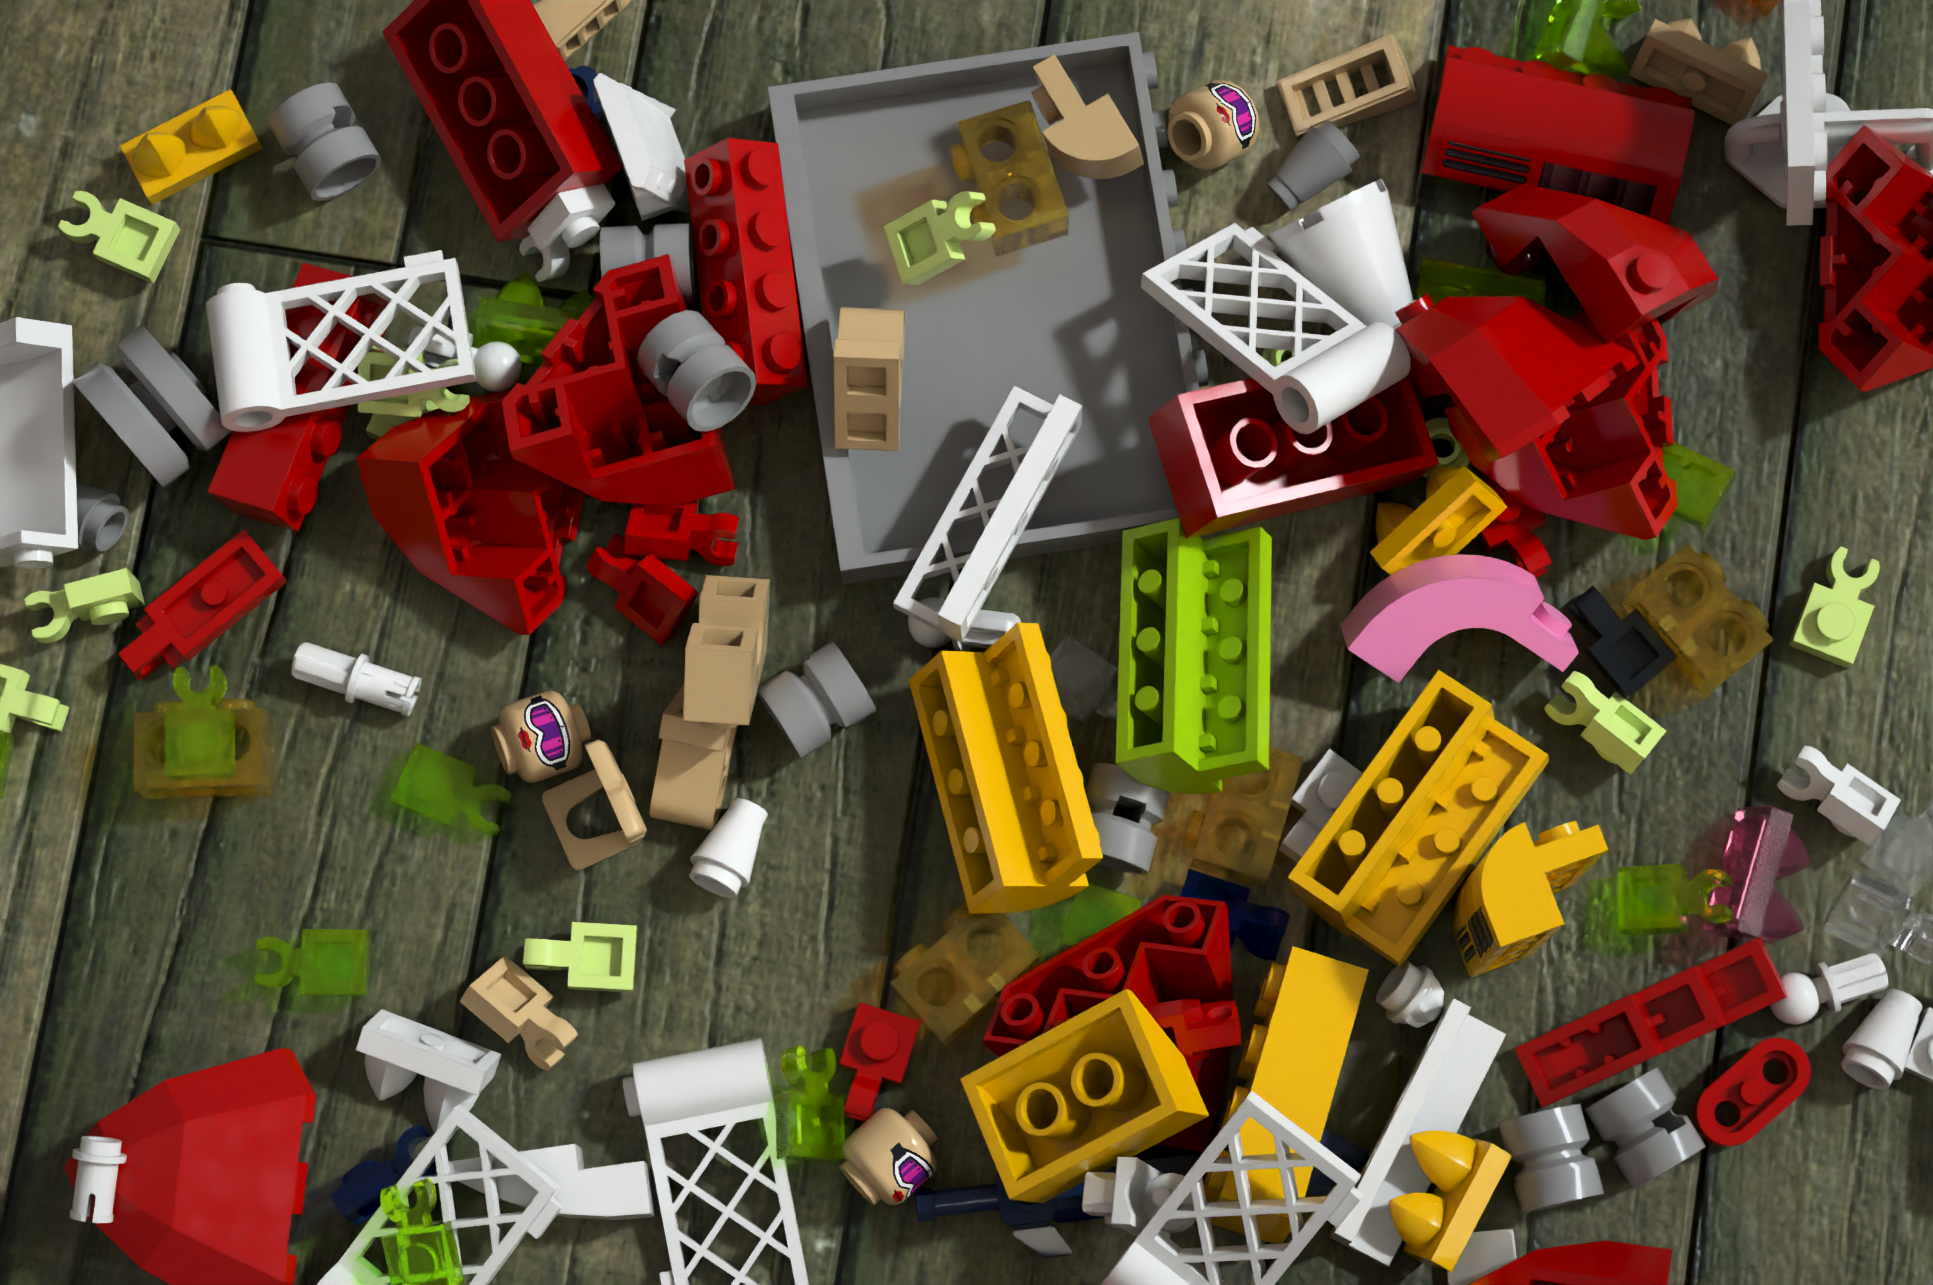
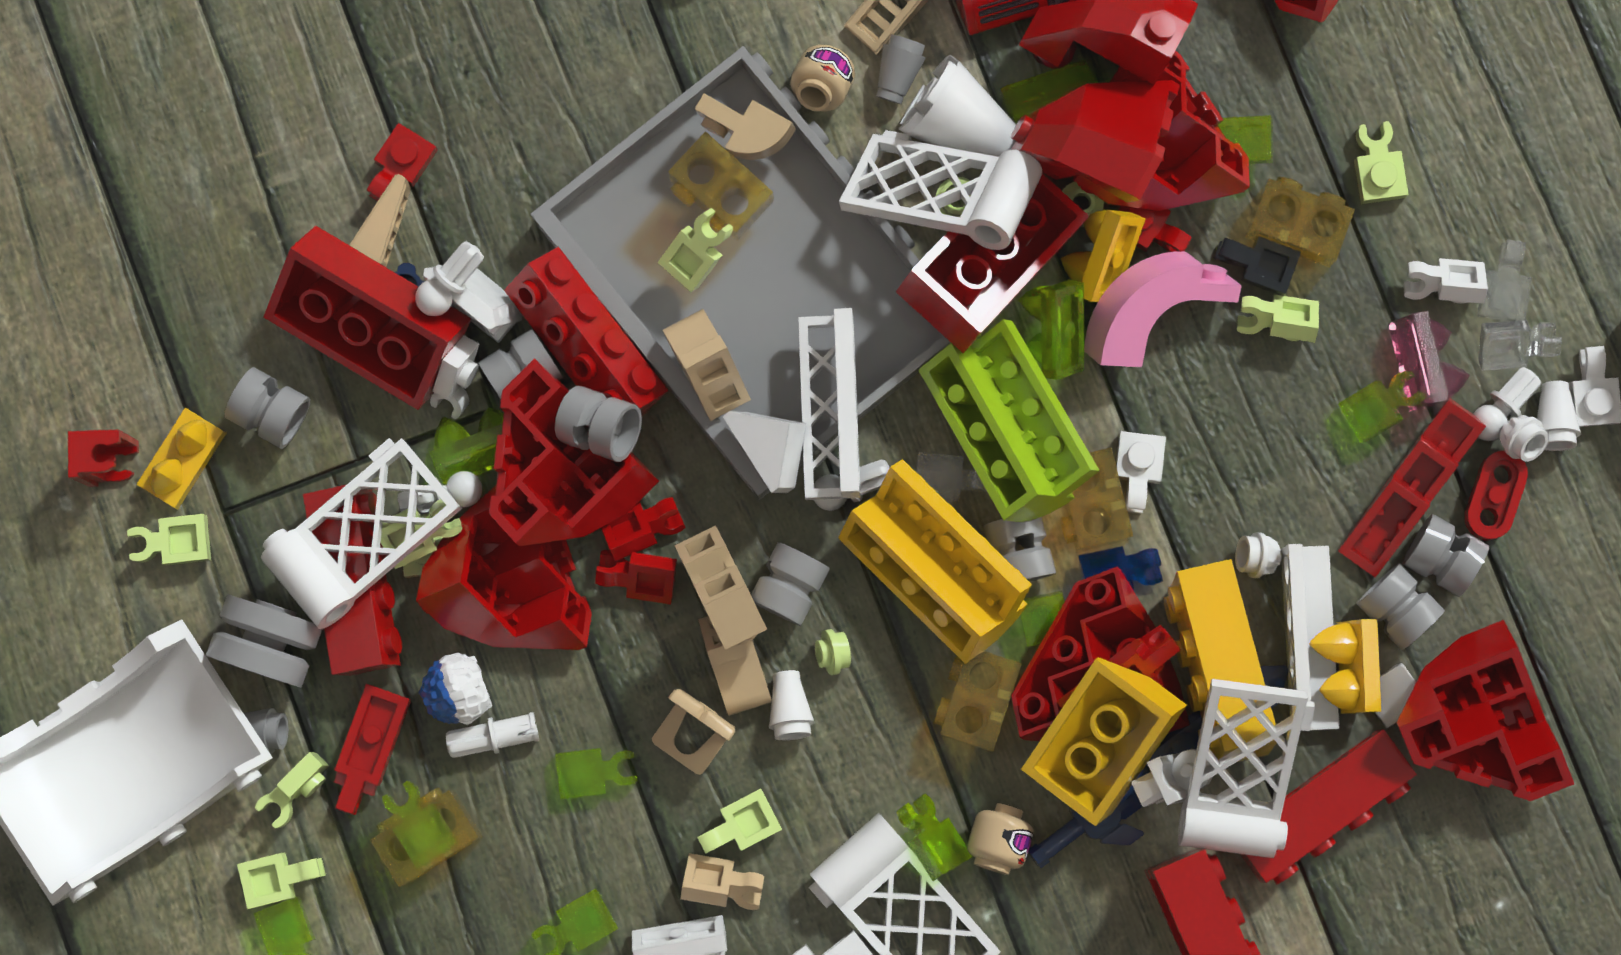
camera: 30 degrees left, 5 degrees up
tan head [491,690,591,783] -> none
red plate [839,1002,921,1122] -> none
yellow brick [1288,670,1549,968] -> none
yellow brick [1452,821,1608,978] -> none
none -> red hinge [68,429,139,487]
none -> white axle [415,241,484,316]
none -> white piece [419,652,492,725]
none -> white slope [723,411,806,493]
none -> yellowish green plate [815,629,851,675]
none -> clear neon green tile [1018,280,1084,380]
none -> white plate [1499,415,1549,462]

